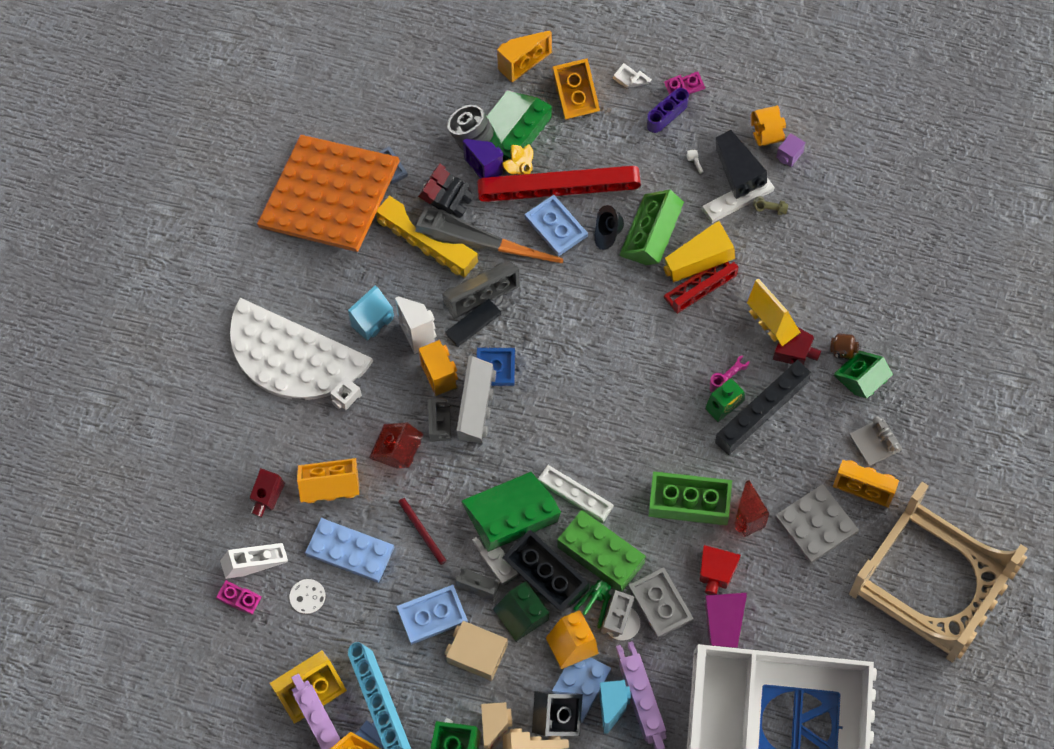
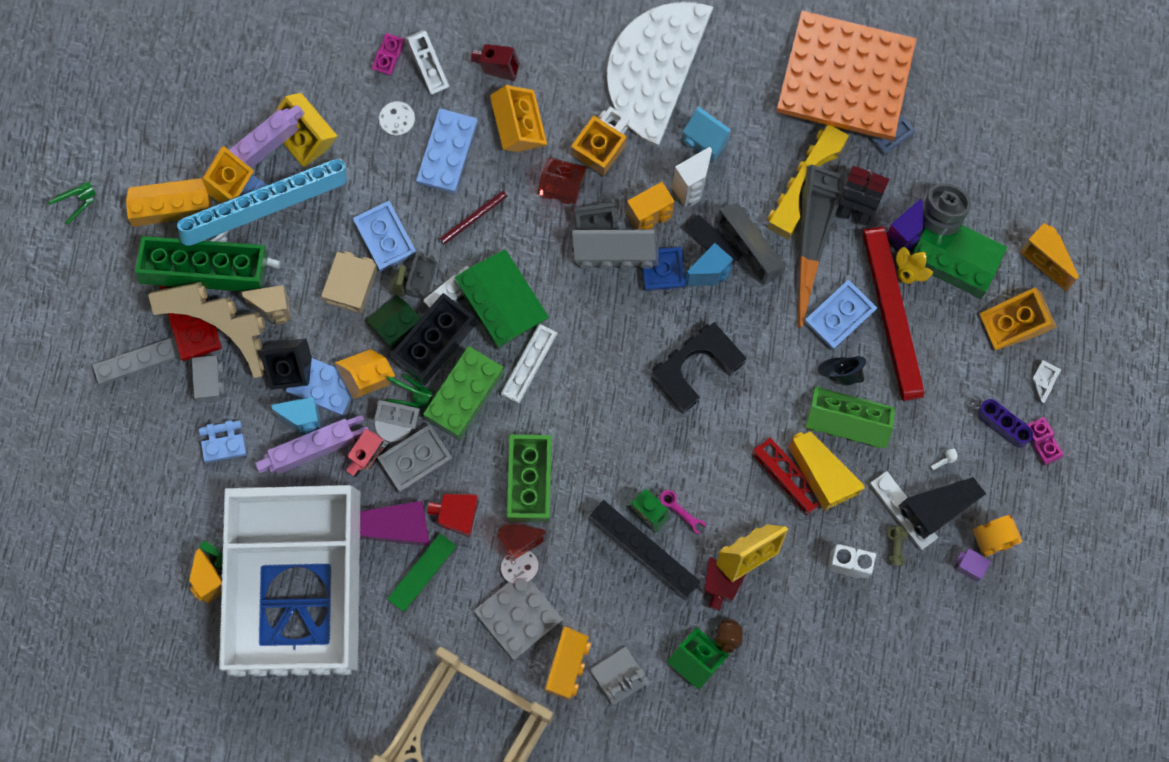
camera: 80 degrees right, 10 degrees up
none -> coral torso [346,429,390,477]
none -> green tile [387,533,457,613]
none -> olive slope [389,265,408,297]
none -> white sticker [501,549,538,584]
none -> light orange brick [571,115,627,176]
none -> black arch [651,322,747,414]
none -> dark azure slope [685,243,733,286]
none -> white piece [828,544,876,578]

